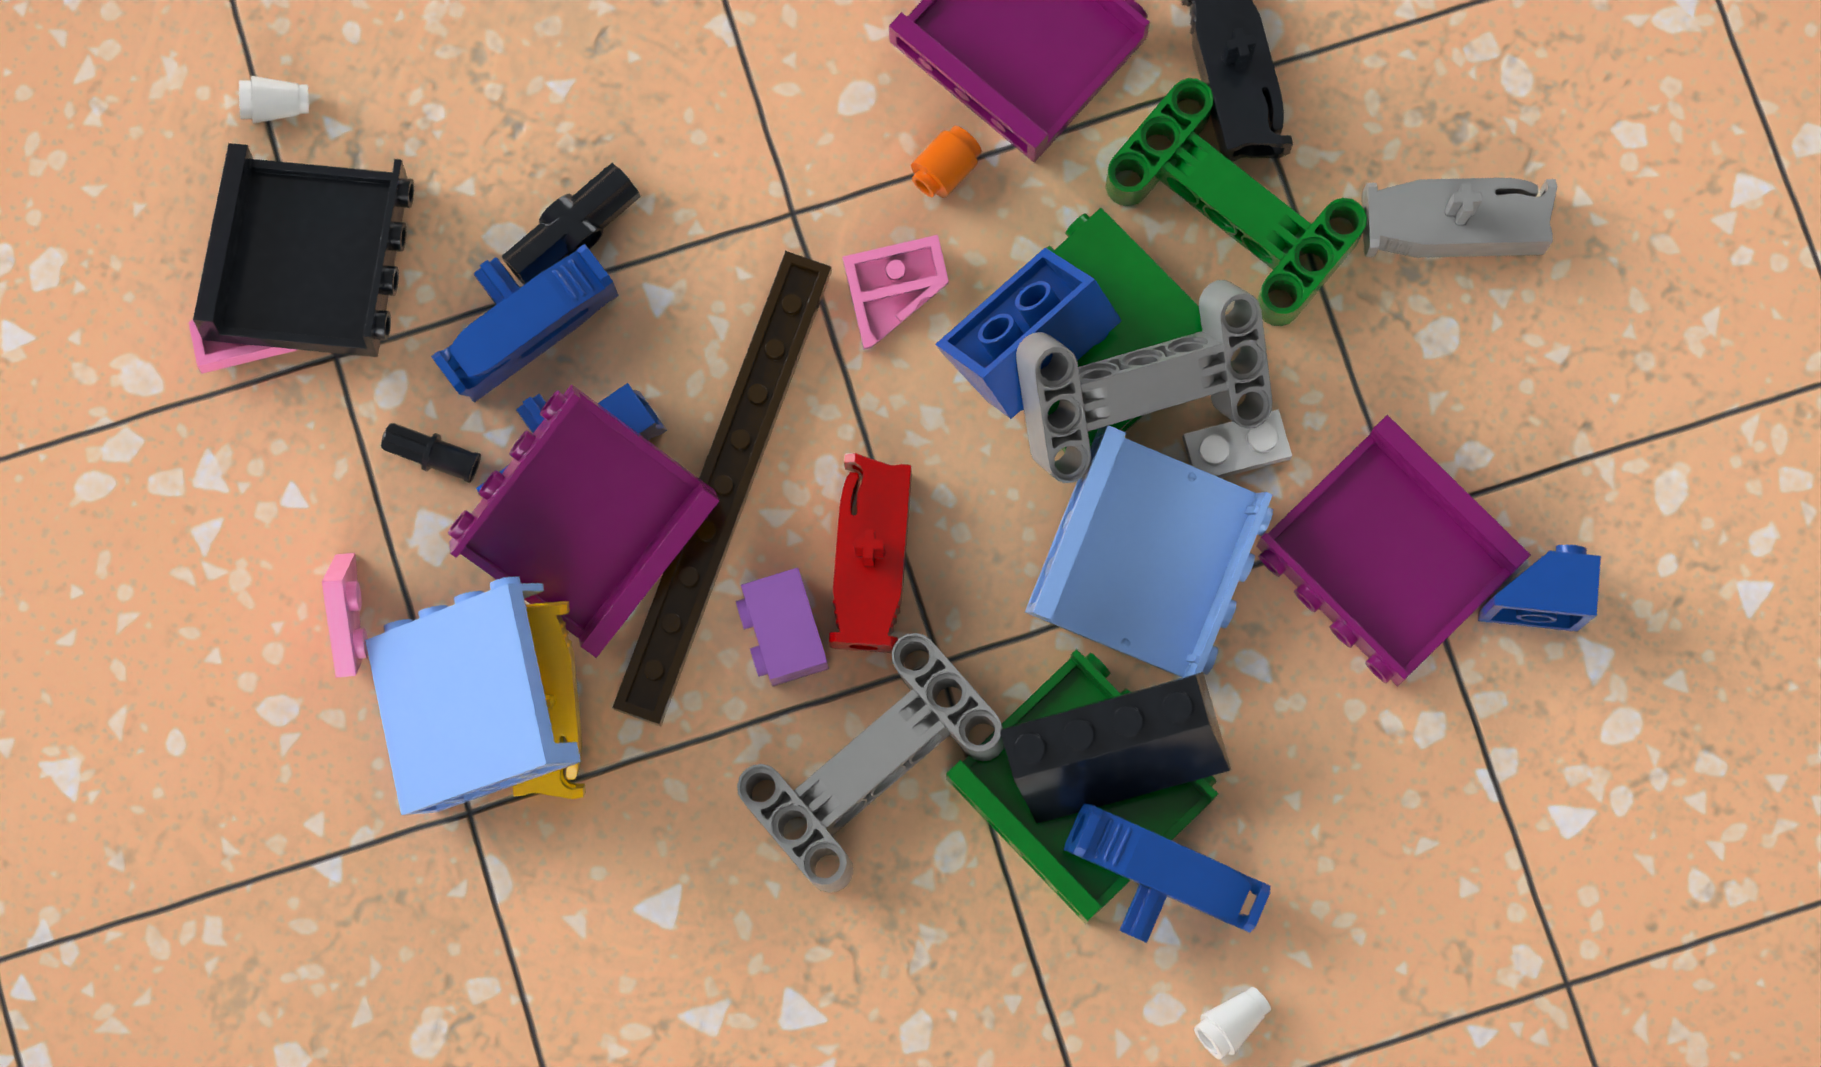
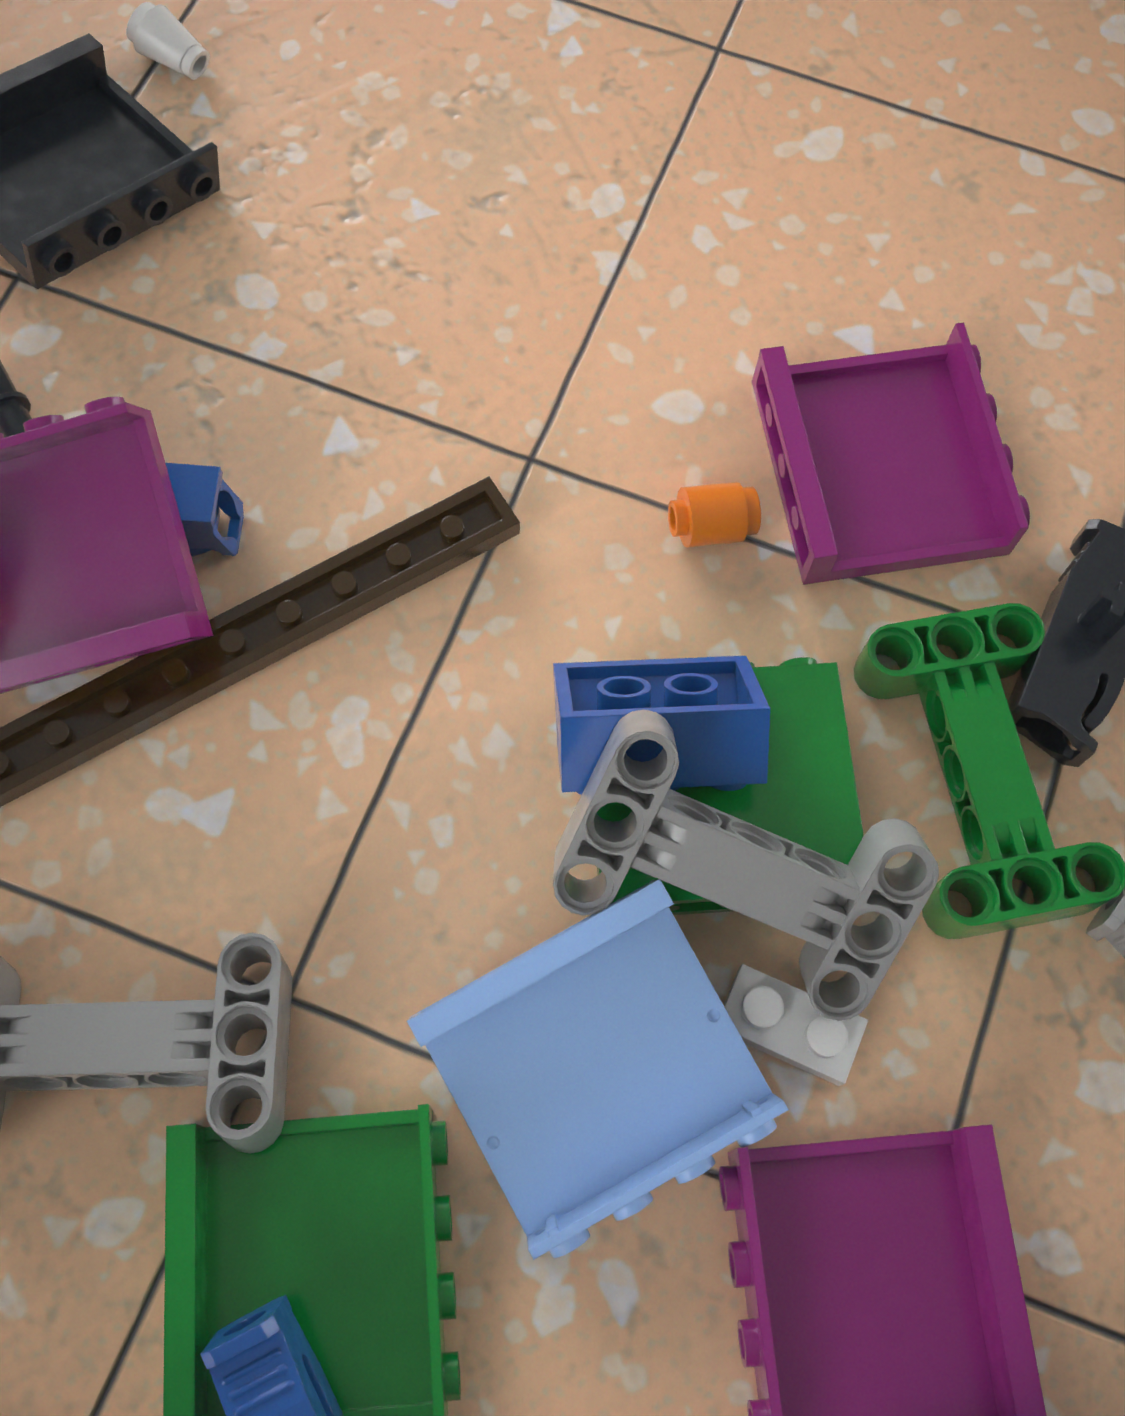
camera: 30 degrees right, 10 degrees down
blue piece [431,244,619,403] -> none
black piece [501,163,641,285] -> none
medium lavender brick [736,567,829,687] -> none
red piece [829,453,912,653] -> none
bright pink wing [842,235,949,350] -> none
black slope [1000,672,1231,824] -> none

